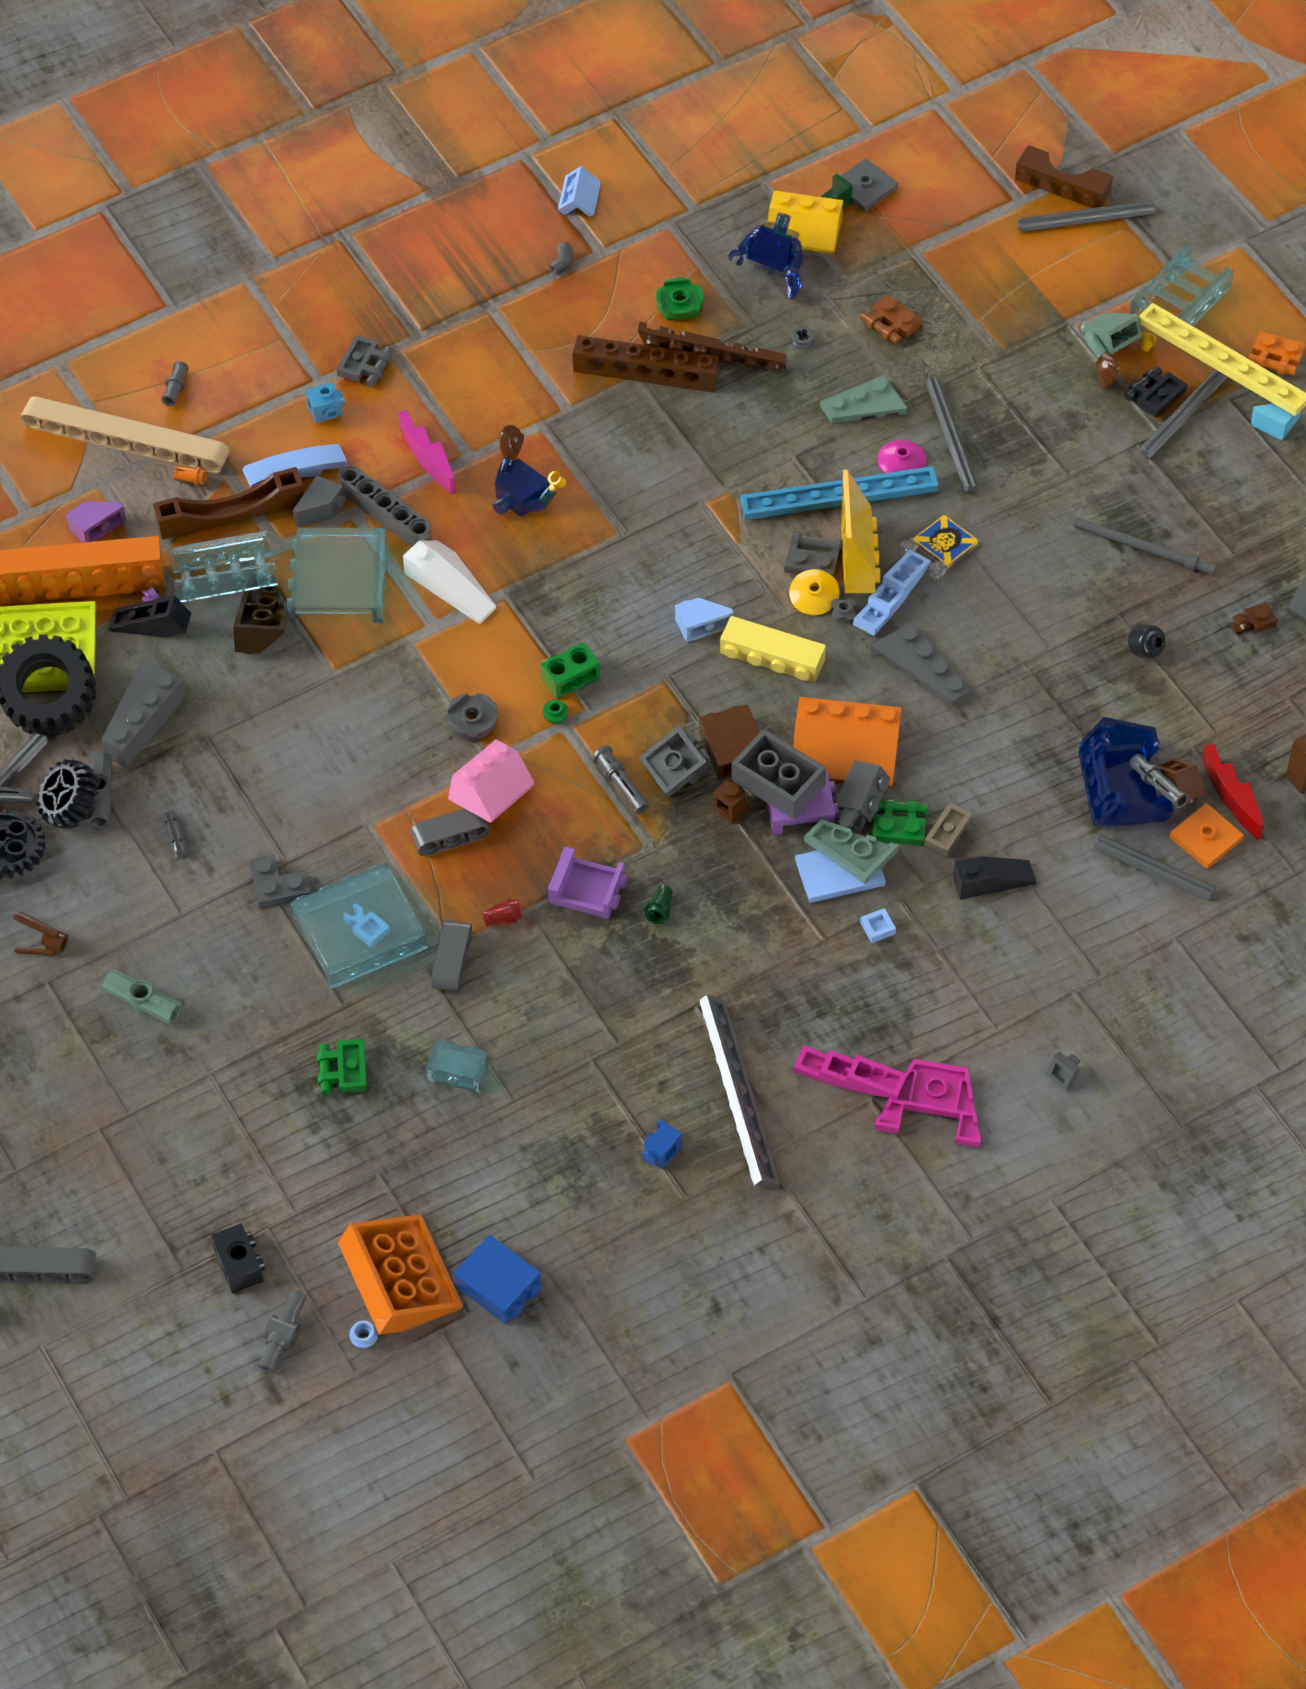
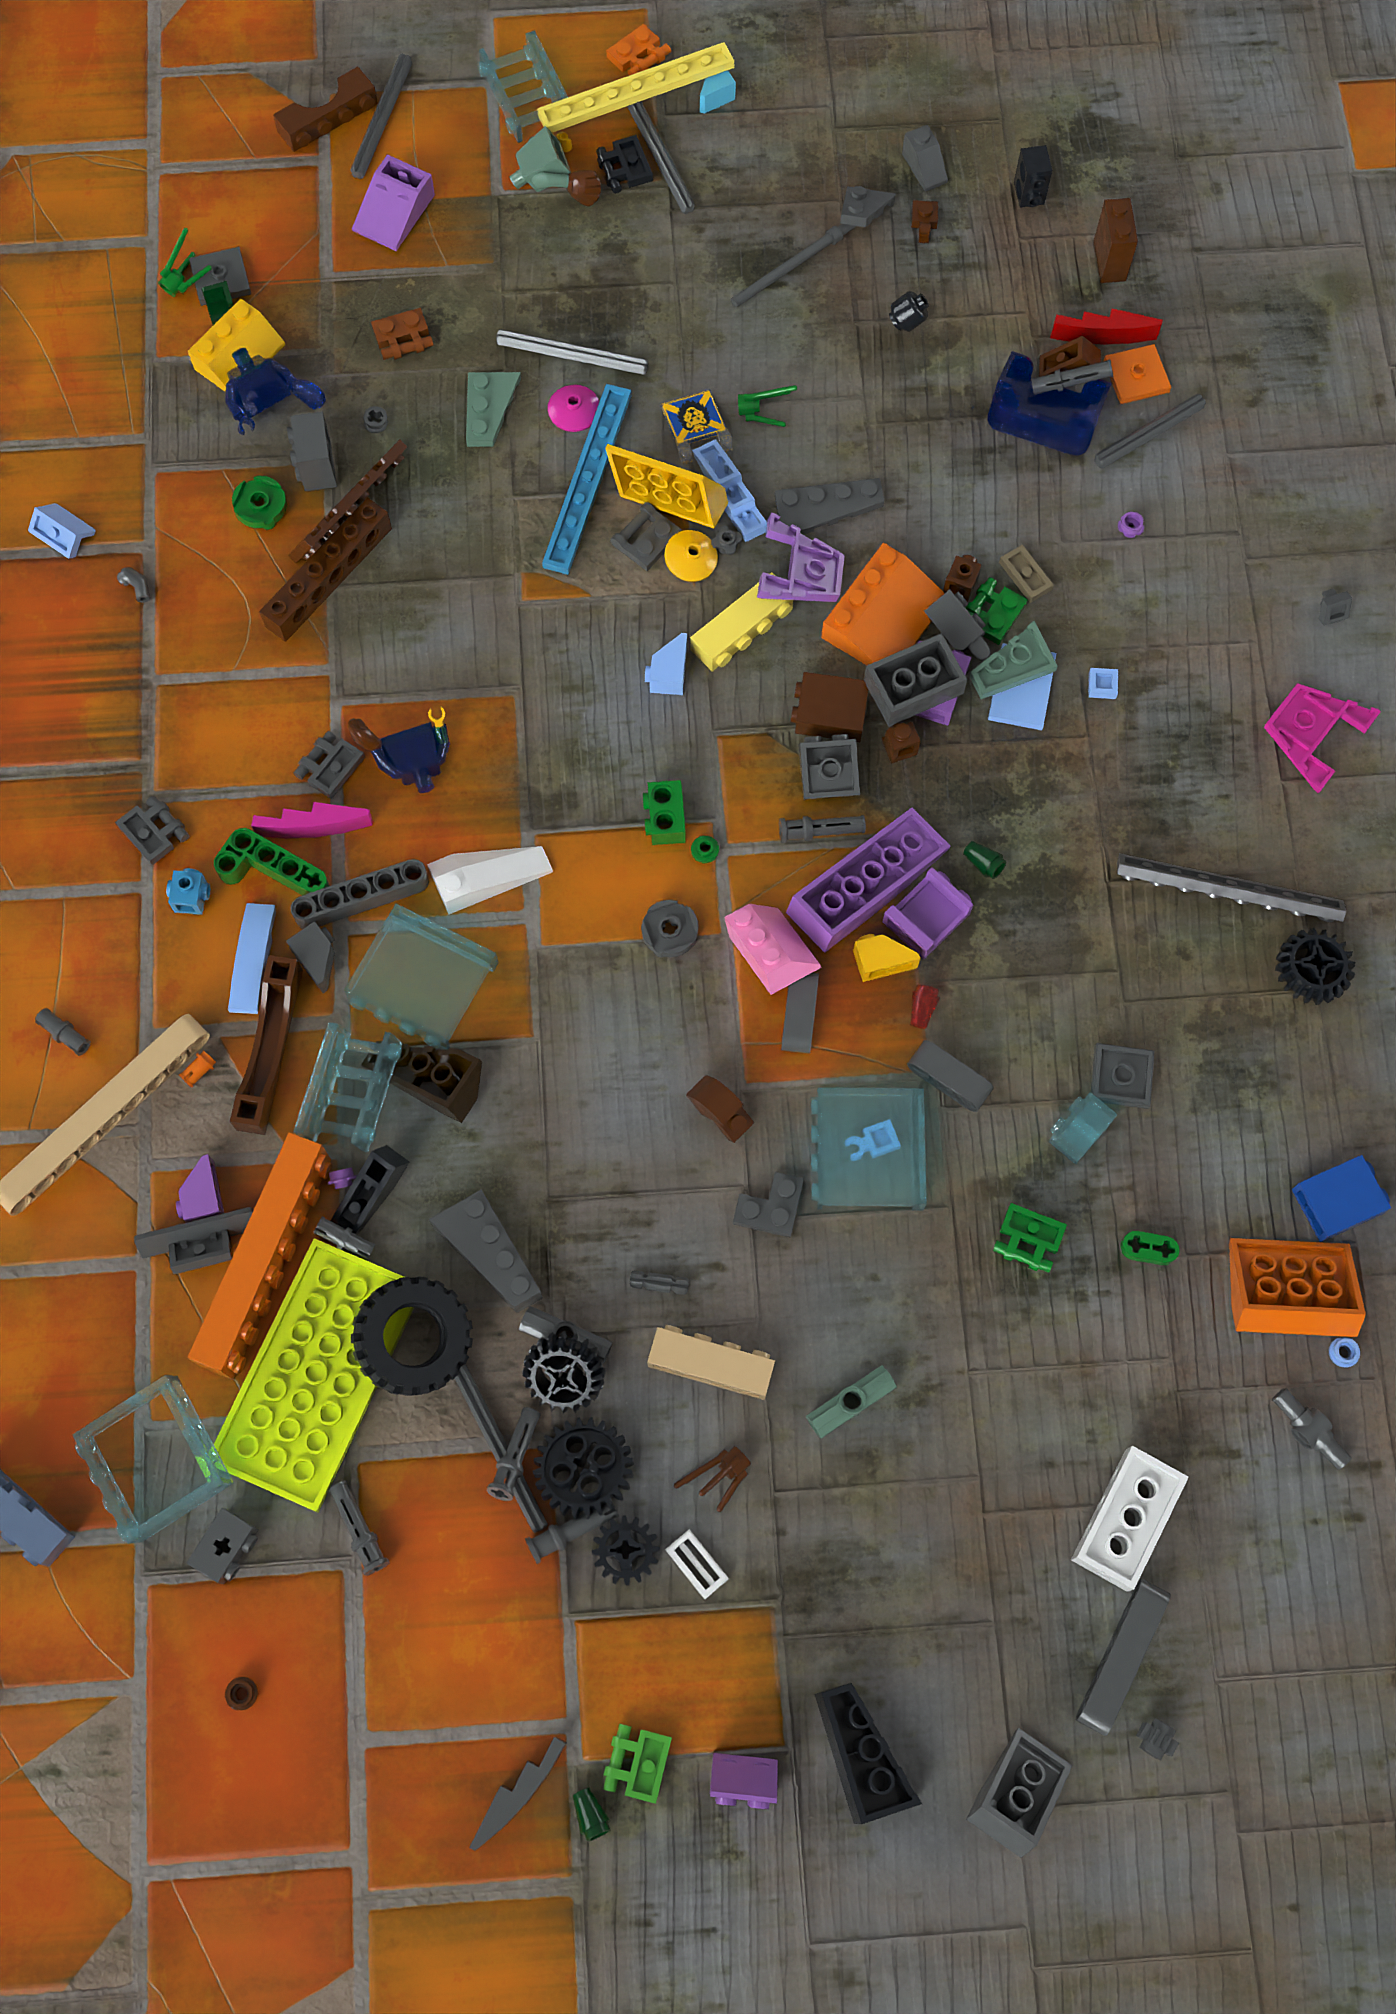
camera: 65 degrees left, 15 degrees up
black brick [210,1223,266,1294] -> none
blue brick [642,1119,682,1170] -> none
dark pink slope [793,1045,907,1099] -> none
black slope [953,856,1036,900] -> none
none -> dark grey bracket [134,1207,253,1274]
none -> green plant [158,227,212,297]
none -> green beam [214,828,330,896]
none -> dark grey brick [287,411,337,491]
none -> dark grey plate [293,731,365,799]
none -> dark grey pin [313,1216,376,1261]
none -> medium lavender slope [352,154,435,251]
none -> tan brick [647,1325,775,1400]
none -> reddish brown brick [686,1075,754,1143]
none -> green plant [738,385,797,427]
none -> medium lavender wing [757,512,845,602]
none -> medium lavender slope [786,808,951,953]
none -> dark grey wing [840,186,896,227]
none -> yellow slope [853,934,920,982]
none -> reddish brown brick [943,555,982,602]
none -> white brick [1071,1446,1189,1592]
none -> dark grey plate [1090,1043,1155,1109]
none -> medium lavender plate [1118,512,1144,538]
none -> green beam [1120,1231,1180,1265]
none -> black gear [1275,927,1356,1005]

